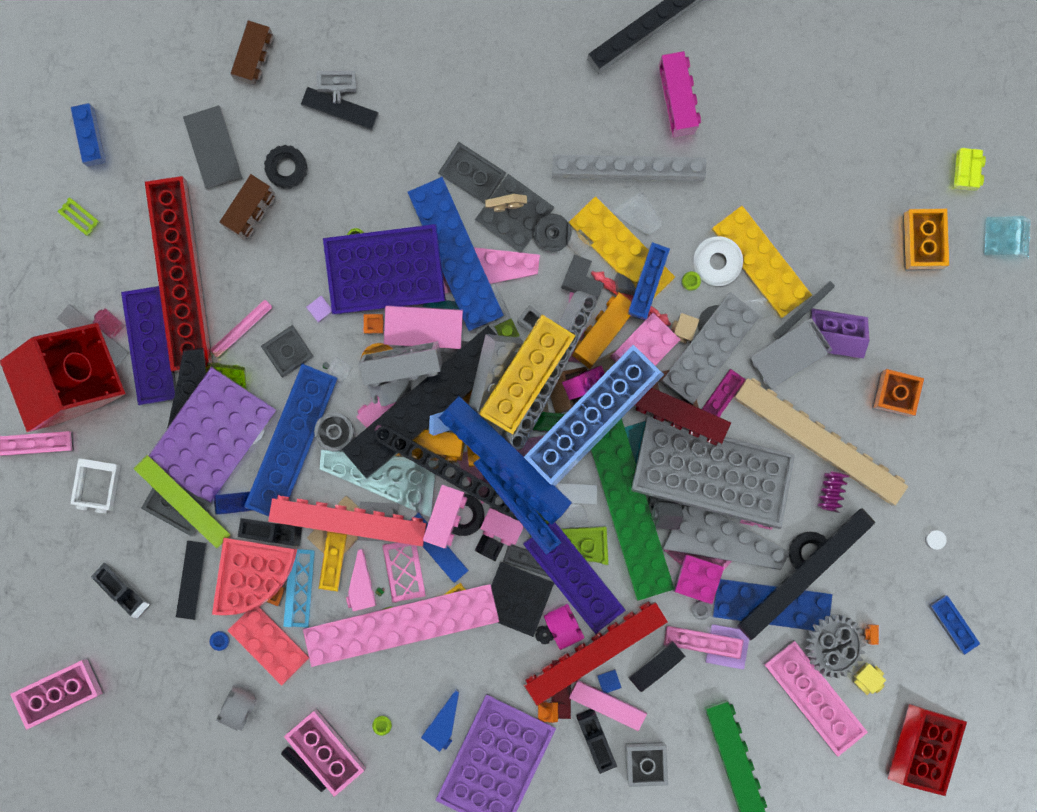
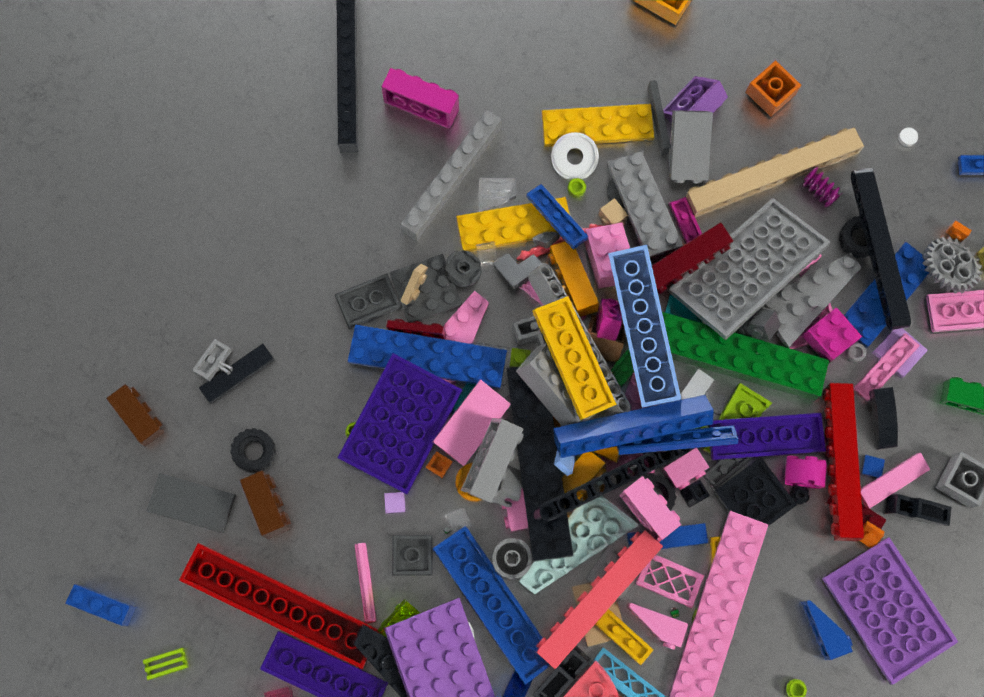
camera: 55 degrees left, 10 degrees down
none -> dark red plate [386,319,447,340]

